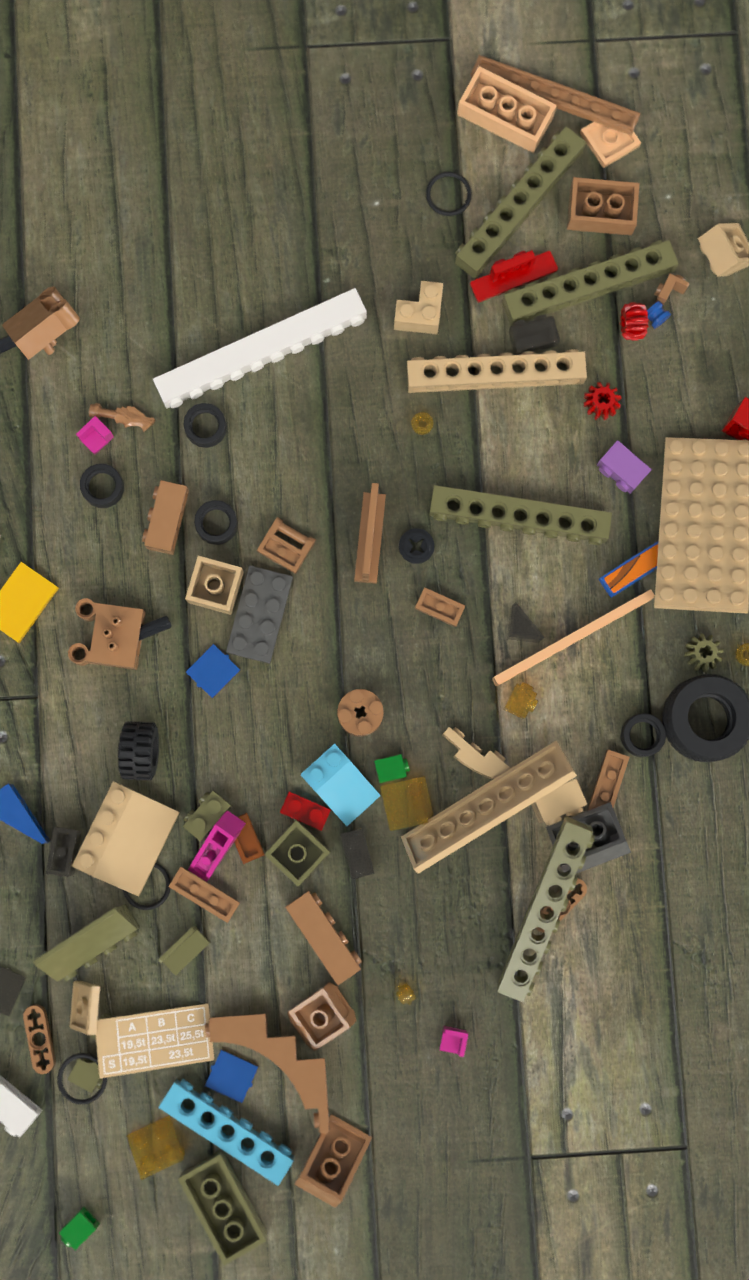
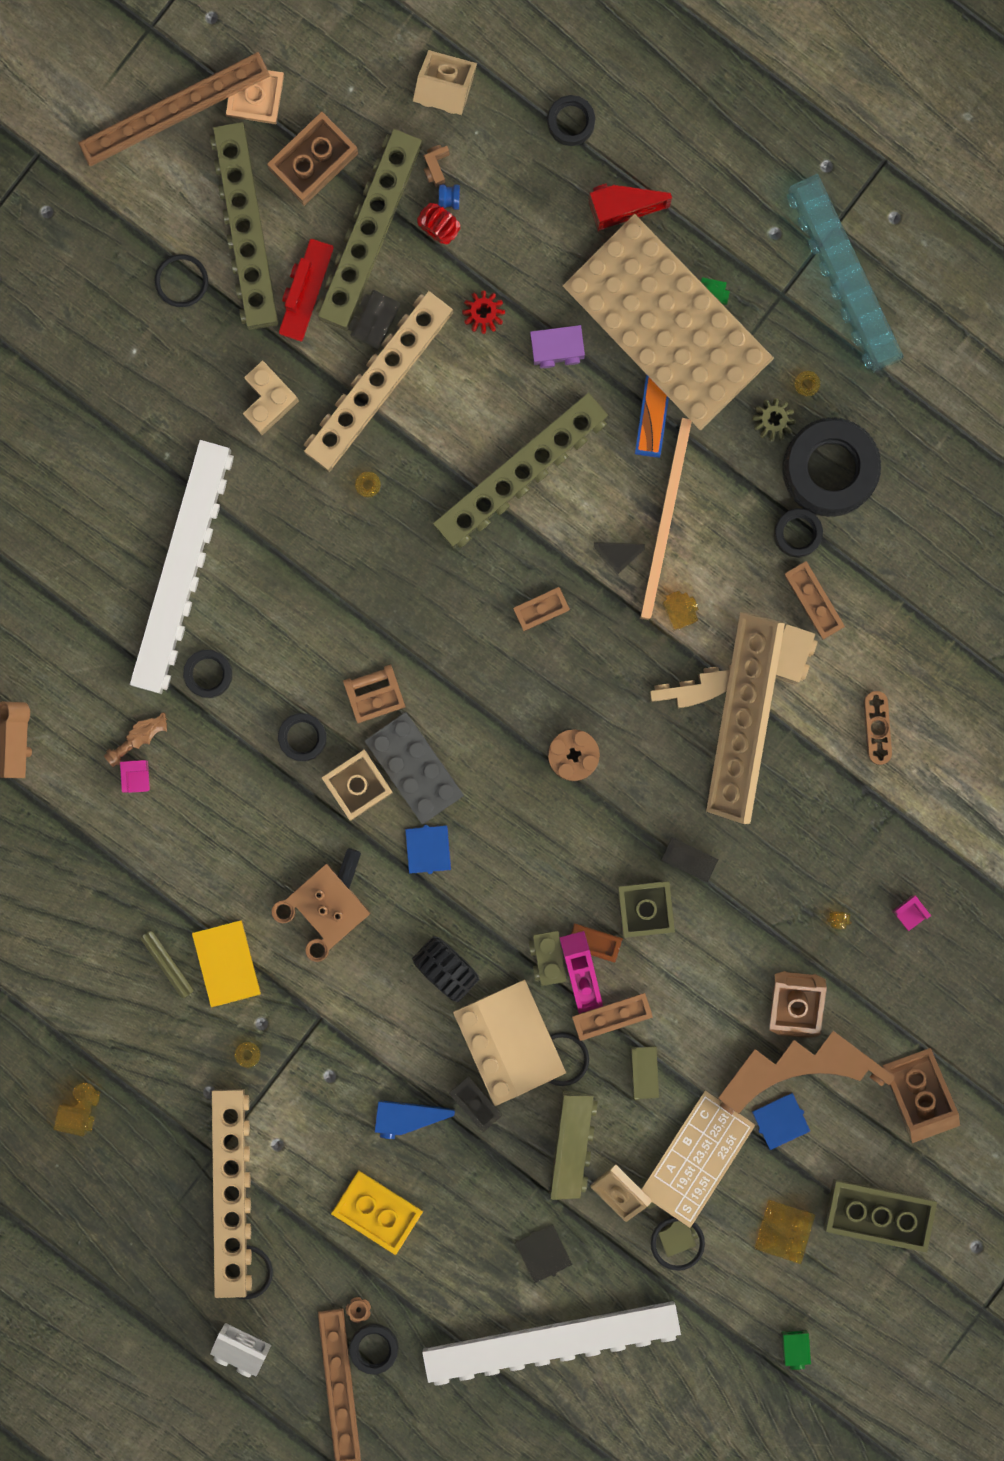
camera: 45 degrees left, 5 degrees up
medium nougat beam [23,1004,56,1074] -> none
black tyre [80,464,124,508] -> none
medium nougat brick [142,480,189,555] -> none
medium azure brick [158,1079,295,1186] -> none
red plate [280,792,331,831] -> none
medium nougat brick [285,891,362,985] -> none
medium azure slope [300,744,381,826] -> none
medium nougat fence [354,483,386,584] -> none
green brick [374,754,410,784] -> none
clear yellow hinge [380,776,433,831] -> none
black gear [399,528,435,564] -> none
light nougat brick [457,66,557,153] -> none
brick [497,816,595,1002] -> none
dark grey slope [546,802,631,874] -> none

